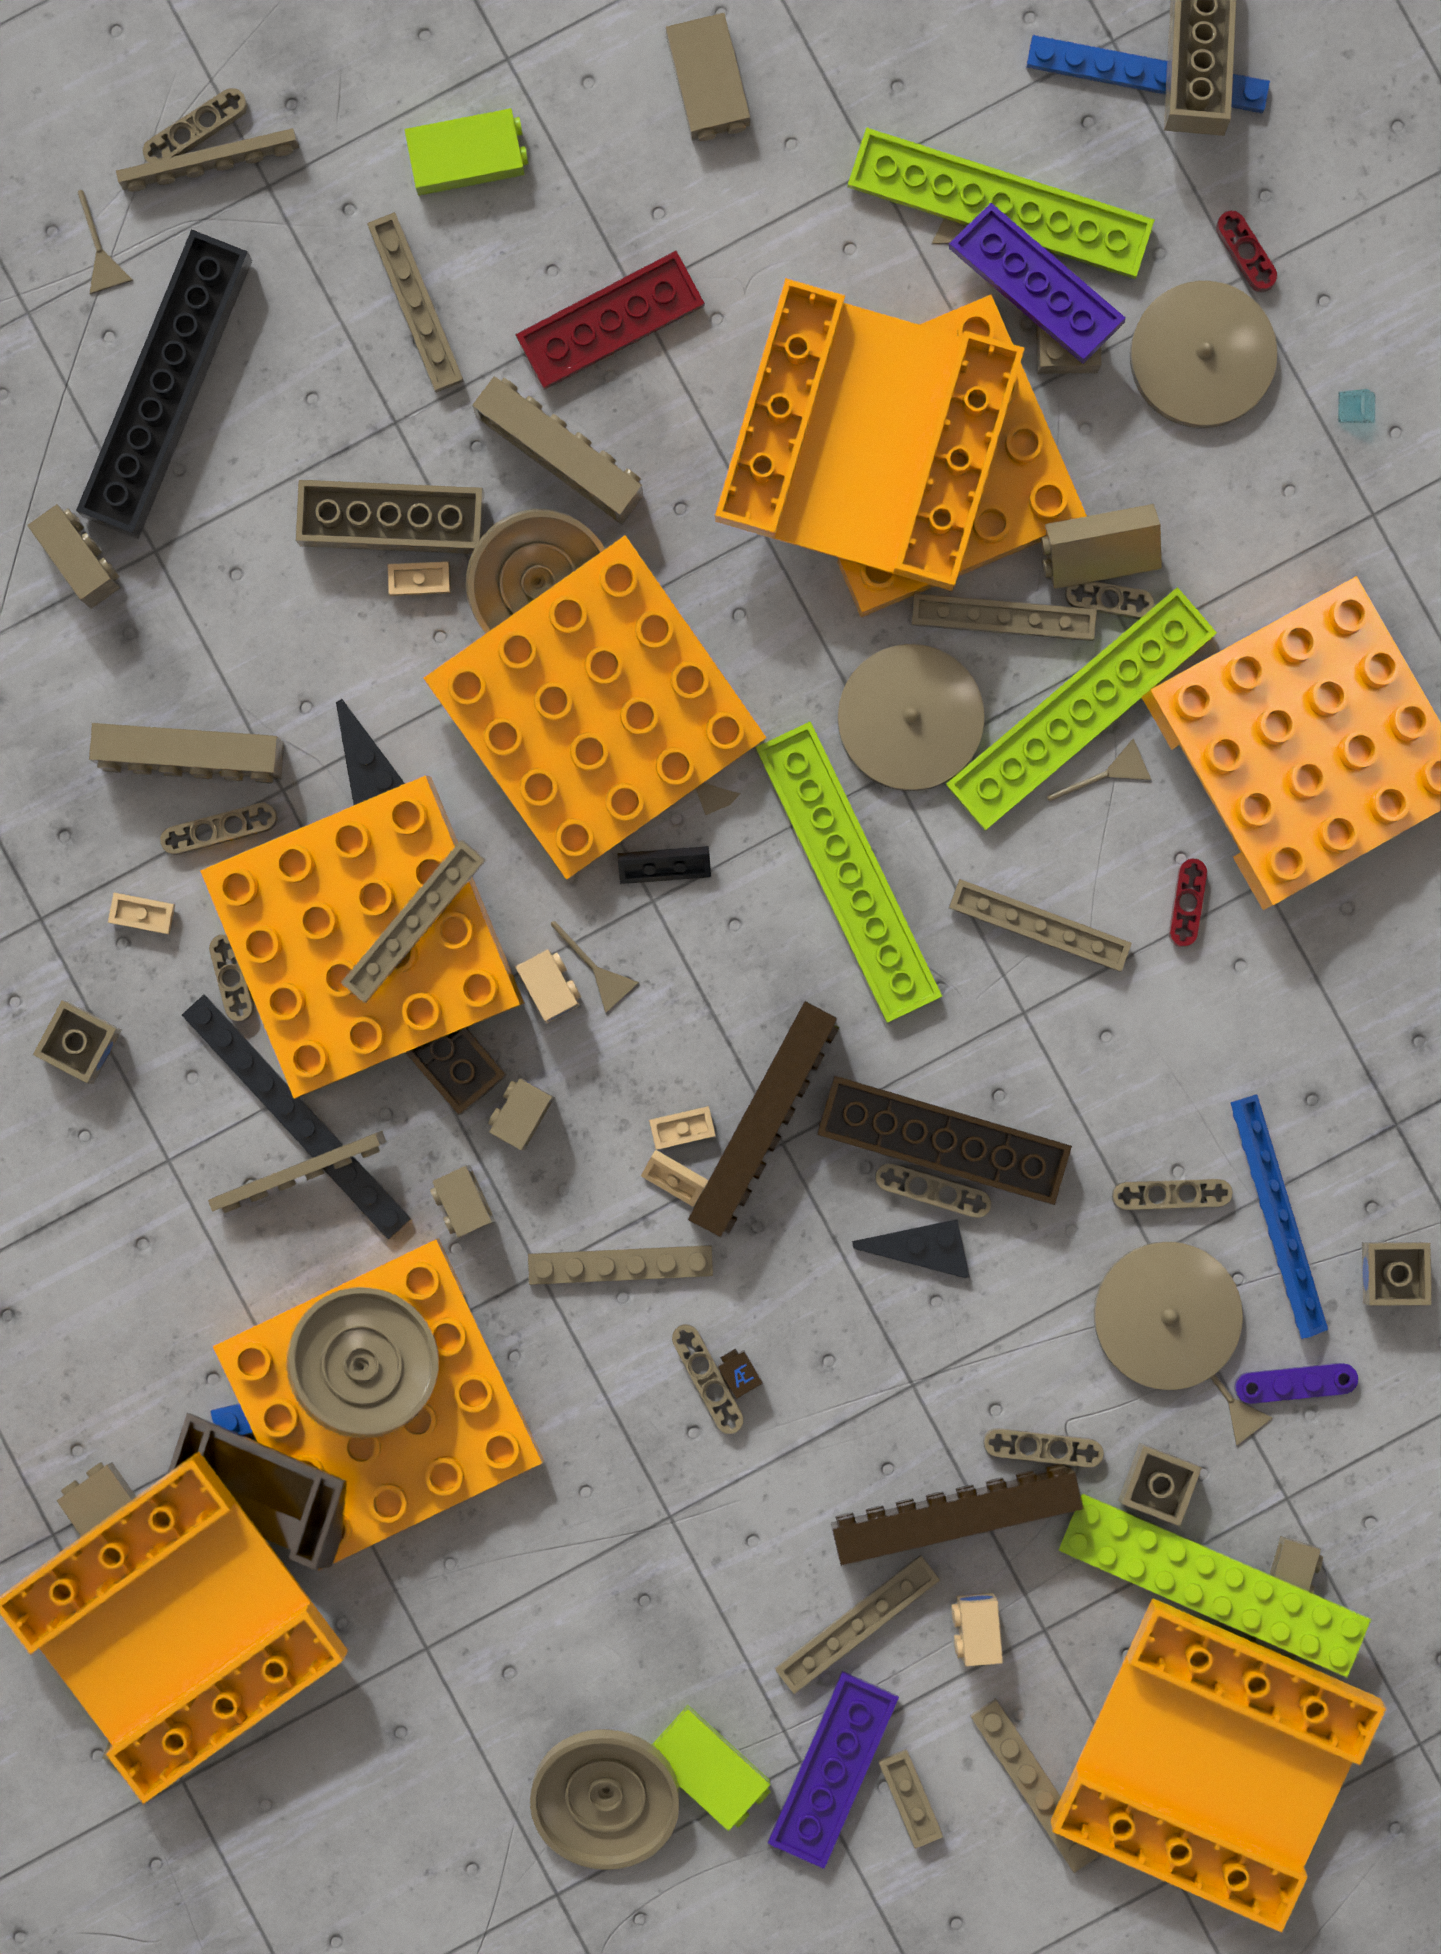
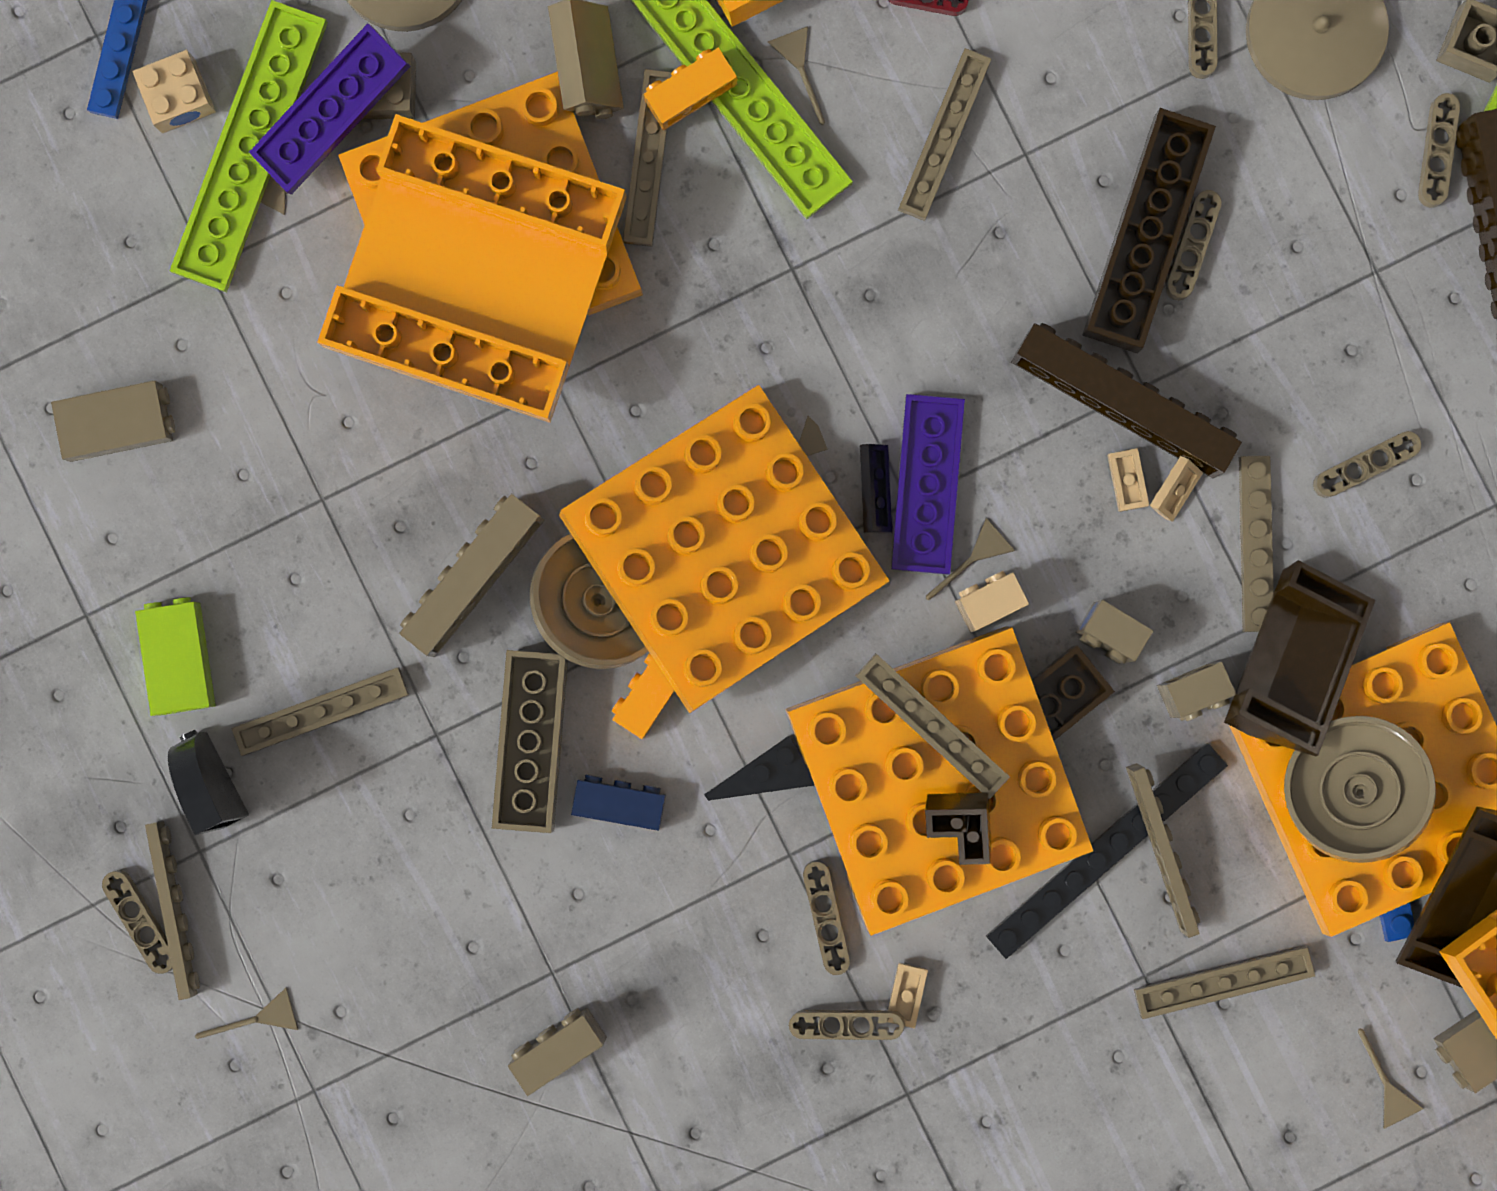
camera: 85 degrees left, 0 degrees up
dark tan brick [33,1000,122,1084] -> none
black brick [76,229,253,539] -> none
dark tan brick [89,723,284,783] -> none
dark tan beam [209,934,254,1022] -> none
tan plate [388,561,451,596] -> none
dark red plate [515,250,705,390] -> none
dark brown brick [718,1348,763,1399] -> none
lime plate [755,721,942,1023] -> none
dark tan container [838,644,984,791] -> none
black wing [852,1219,969,1278] -> none
dark tan beam [1065,582,1154,619] -> none
none -> tan brick [132,50,216,133]
none -> black brick [168,730,249,835]
none -> dark blue brick [571,775,666,831]
none -> light orange brick [611,653,674,739]
none -> light orange brick [644,47,738,131]
none -> dark tan beam [789,1010,905,1040]
none -> dark purple plate [891,394,965,575]
none -> dark brown brick [925,793,991,865]
none -> dark tan plate [1134,946,1315,1019]
none -> dark brown slope [1224,560,1376,756]
none -> dark tan piece [1358,1028,1423,1129]

